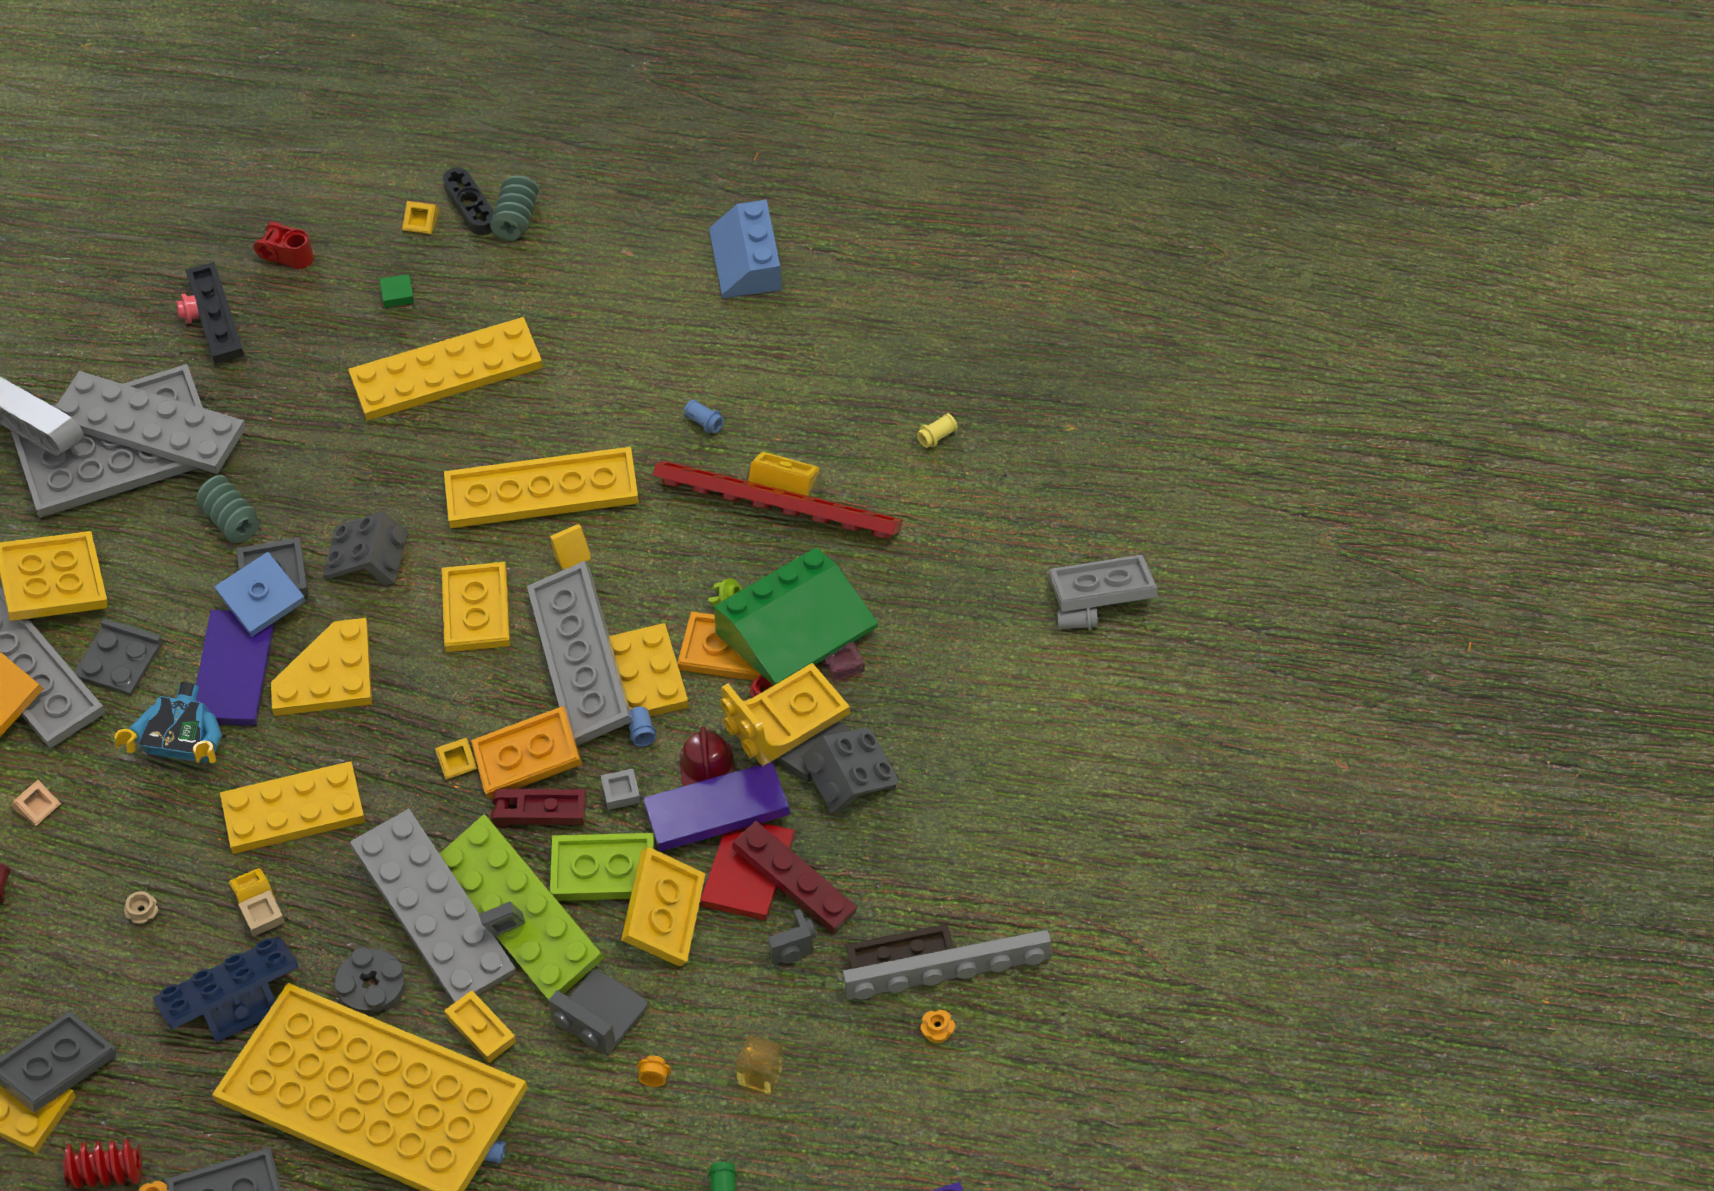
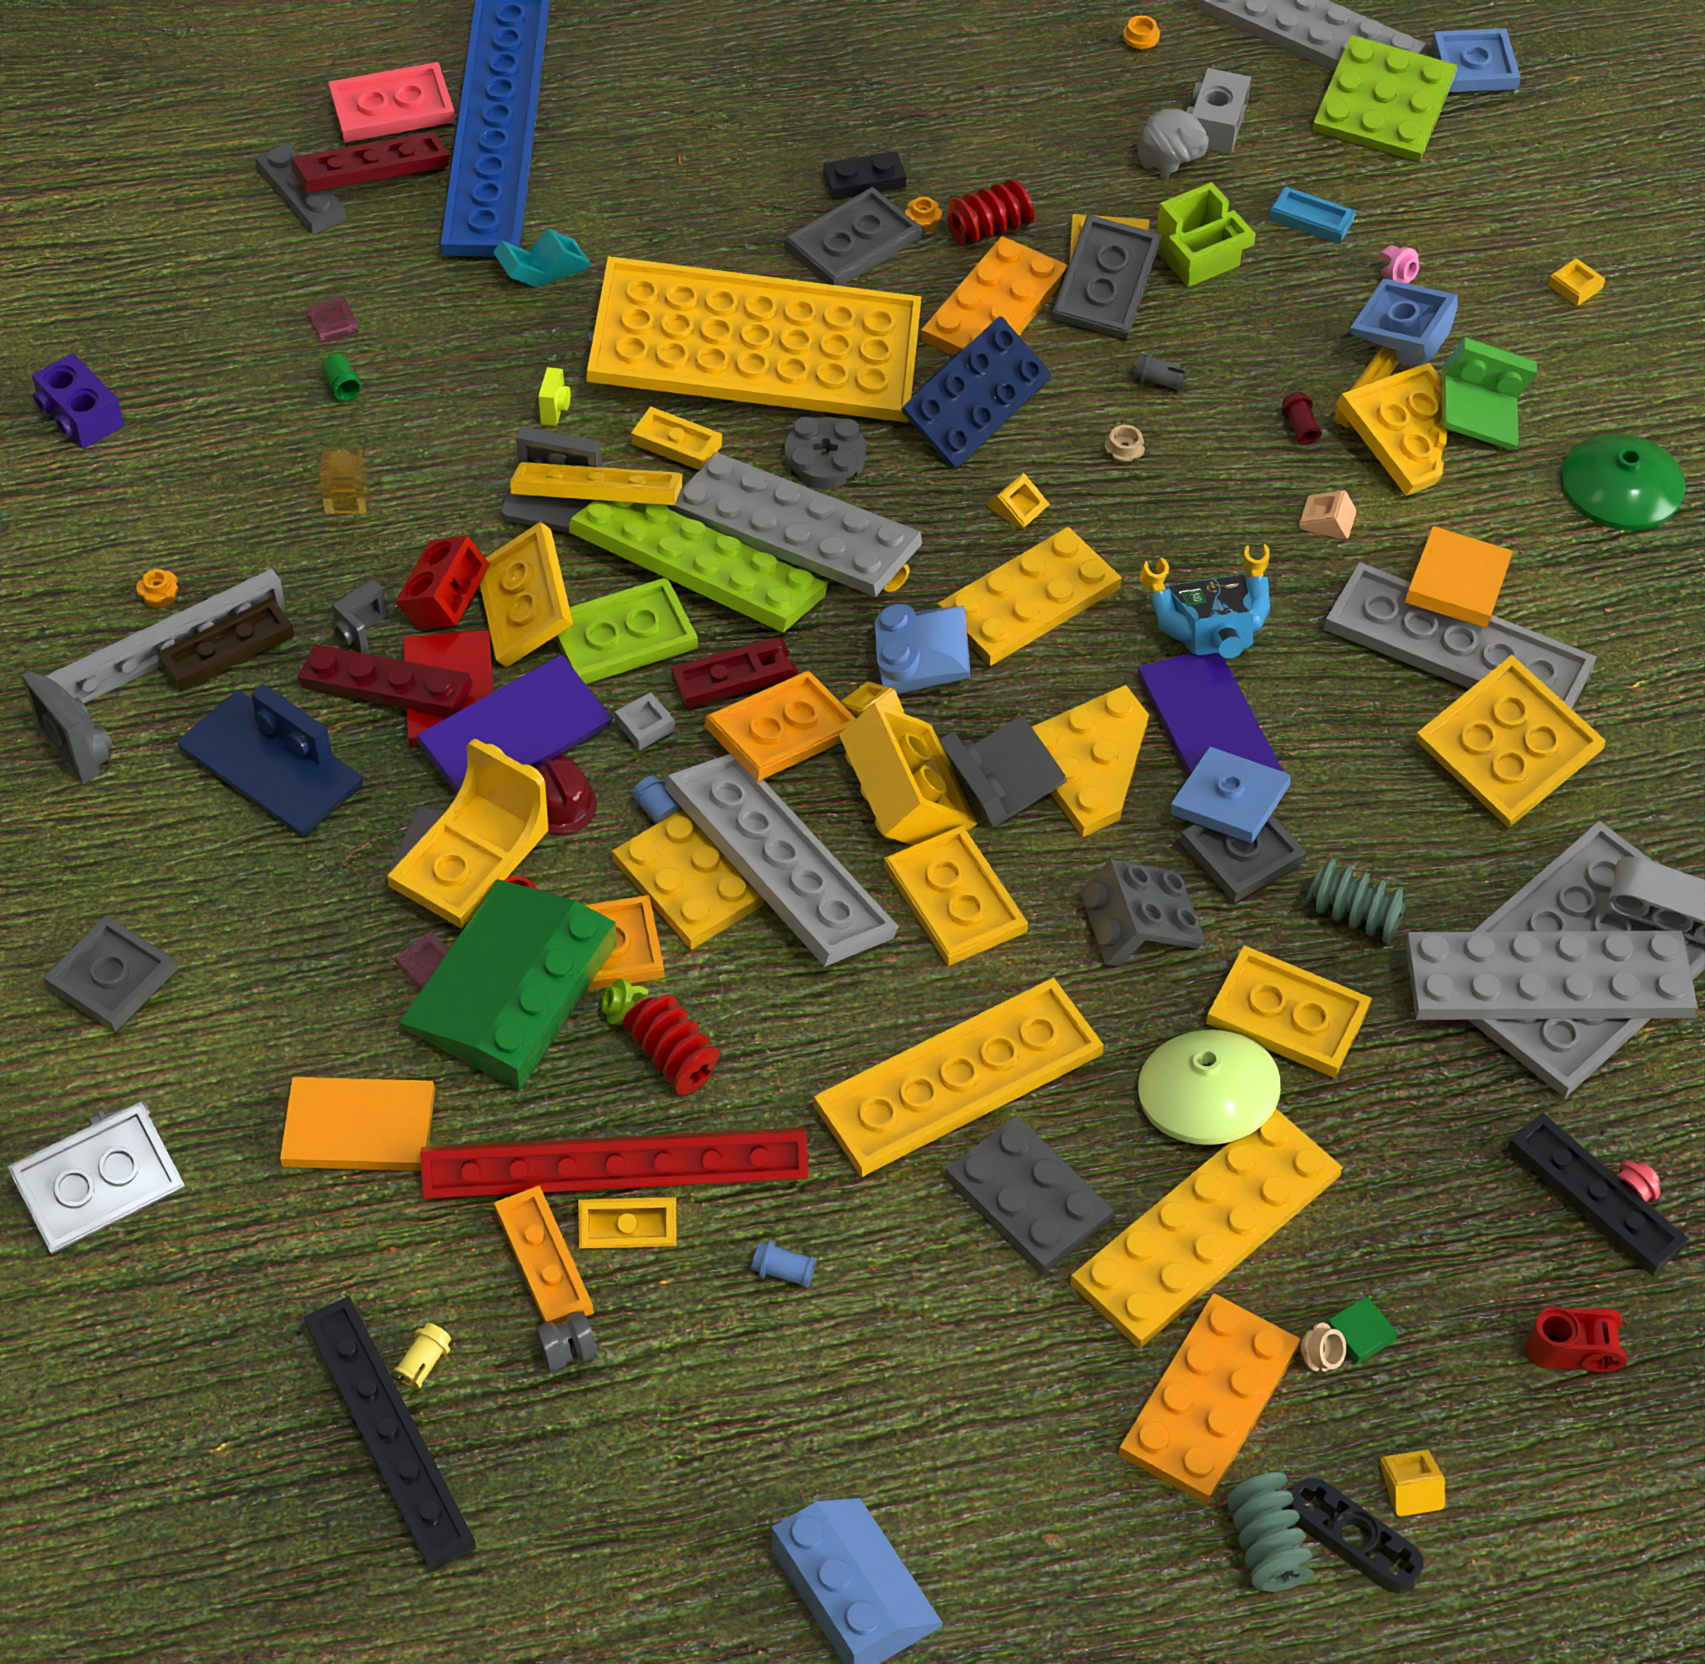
camera: 155 degrees right, 0 degrees up
dark grey piece [74,618,163,696] -> none
tan plate [238,890,285,937] -> none
dark grey tile [479,901,526,936] -> none
yellow slope [550,524,591,570] -> none
light orange plate [637,1055,671,1087] -> none
dark grey bracket [801,727,898,814] -> none
none -> dark grey slope [21,671,113,784]
none -> dark grey plate [43,915,178,1033]
none -> dark blue bracket [177,684,363,836]
none -> light orange tile [280,1077,435,1171]
none -> black plate [304,1296,477,1572]
none -> red brick [395,535,490,631]
none -> light orange plate [494,1185,594,1324]
none -> yellow tile [510,462,682,505]
none -> dark grey wheel [535,1310,598,1373]
none -> neon yellow plate [538,367,571,426]
none -> red piece [623,994,720,1096]
none -> yellow slope [839,702,977,846]
none -> medium blue slope [875,604,971,694]
none -> light orange plate [921,236,1069,356]
none -> dark grey bracket [939,716,1067,828]
none -> dark grey plate [945,1115,1114,1275]
none -> light orange plate [1118,1293,1301,1505]
none -> dark grey pin [1133,352,1186,391]
none -> yellowish green dish [1138,1030,1280,1145]
none -> yellow plate [1206,945,1372,1078]
none -> tan plate [1301,1323,1346,1372]

